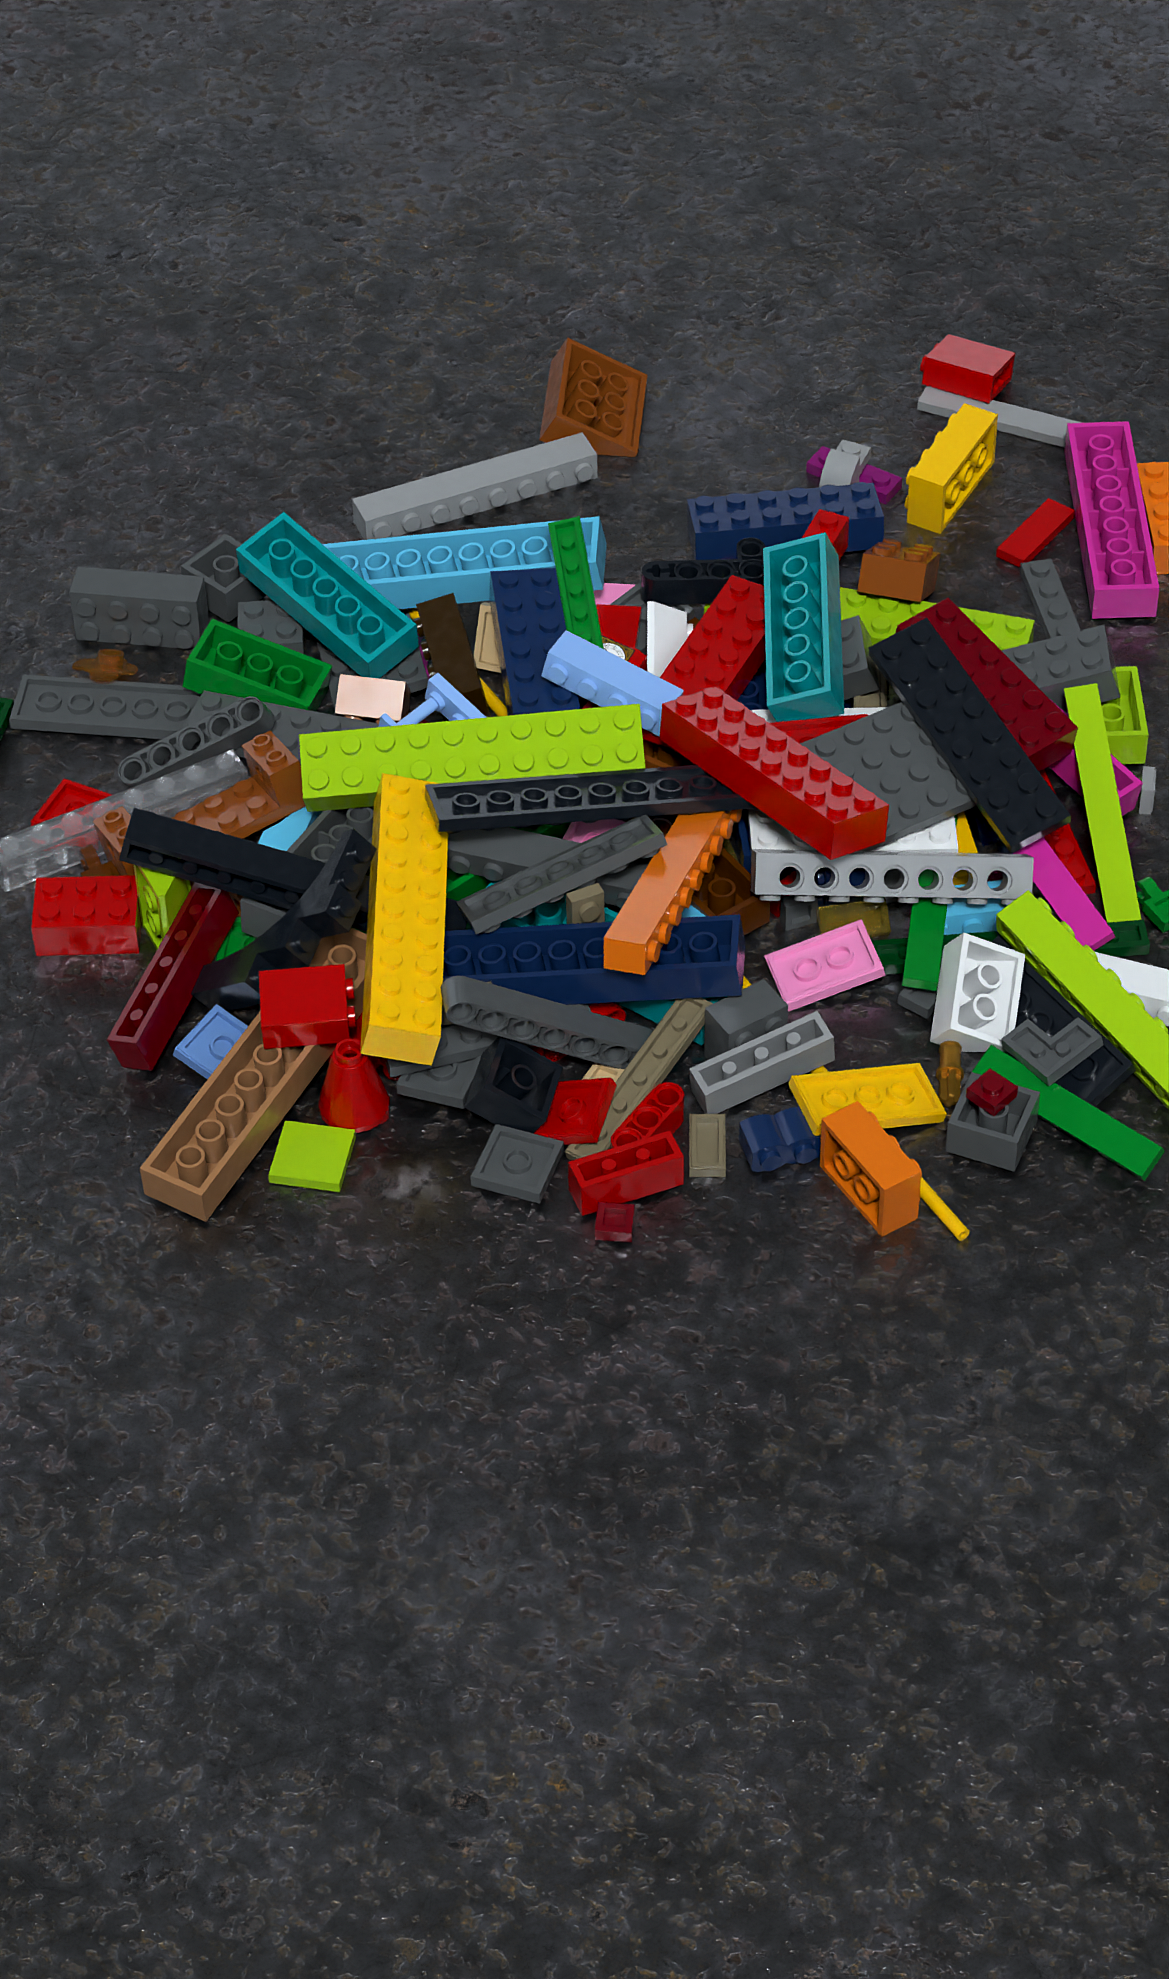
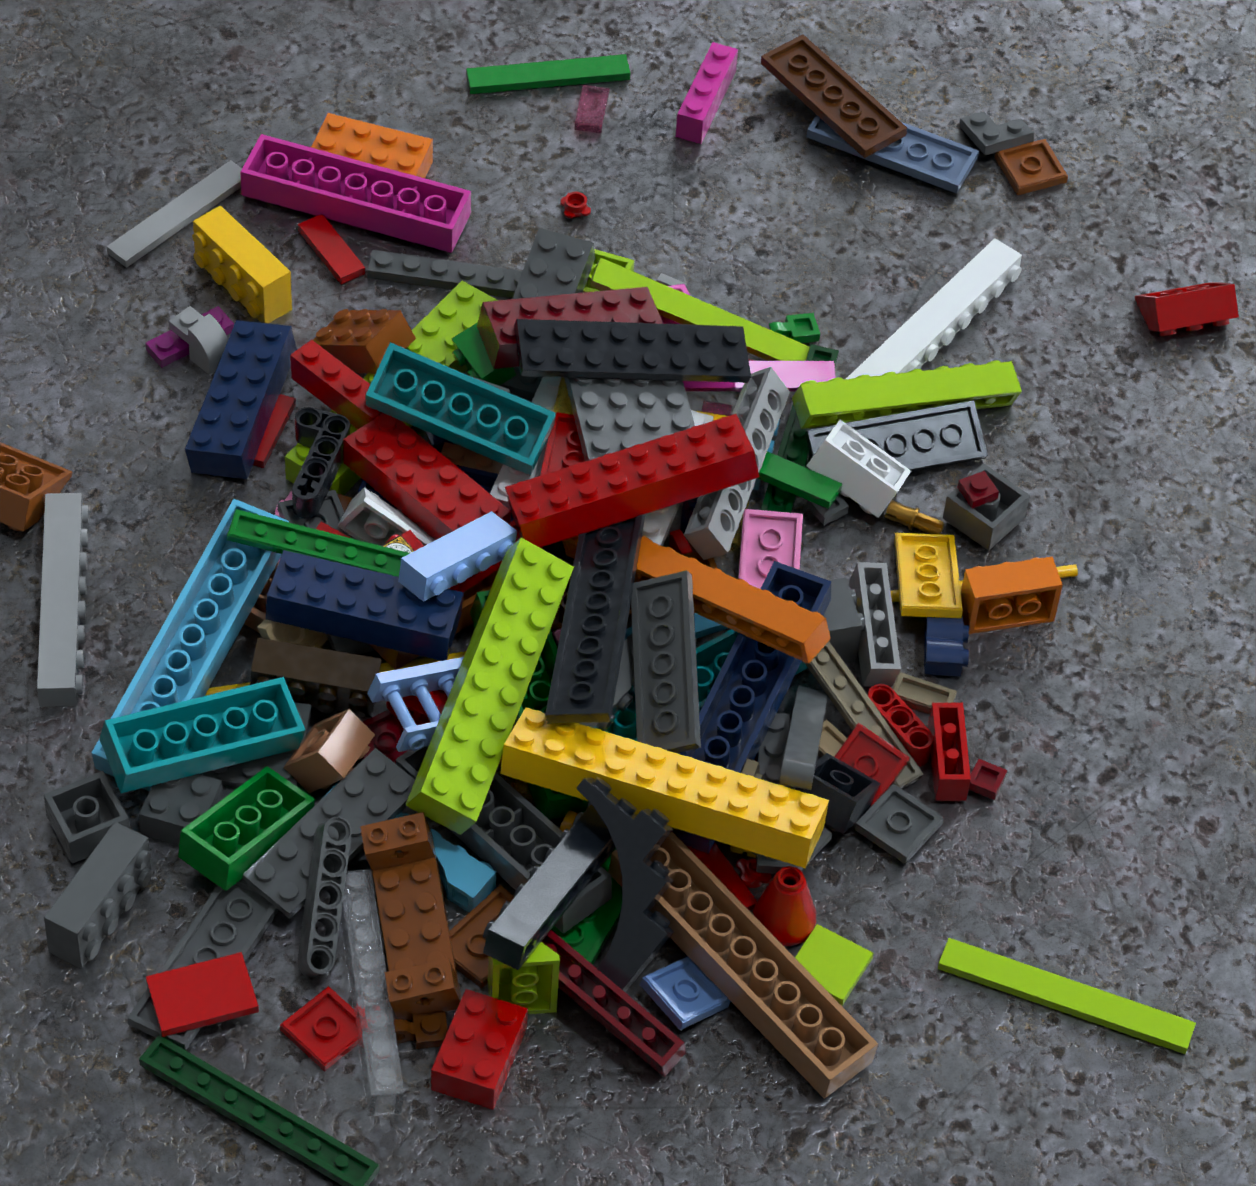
camera: 75 degrees left, 5 degrees up
clear orange plate [72,649,138,683] -> none
red brick [259,964,356,1049] -> none
dark tan plate [566,883,605,924] -> none
red brick [920,334,1015,403] -> none
green tile [972,1045,1165,1181] -> none
dark grey plate [1001,1017,1103,1086] -> none
none -> red tile [145,952,259,1037]
none -> lime tile [938,938,1196,1055]

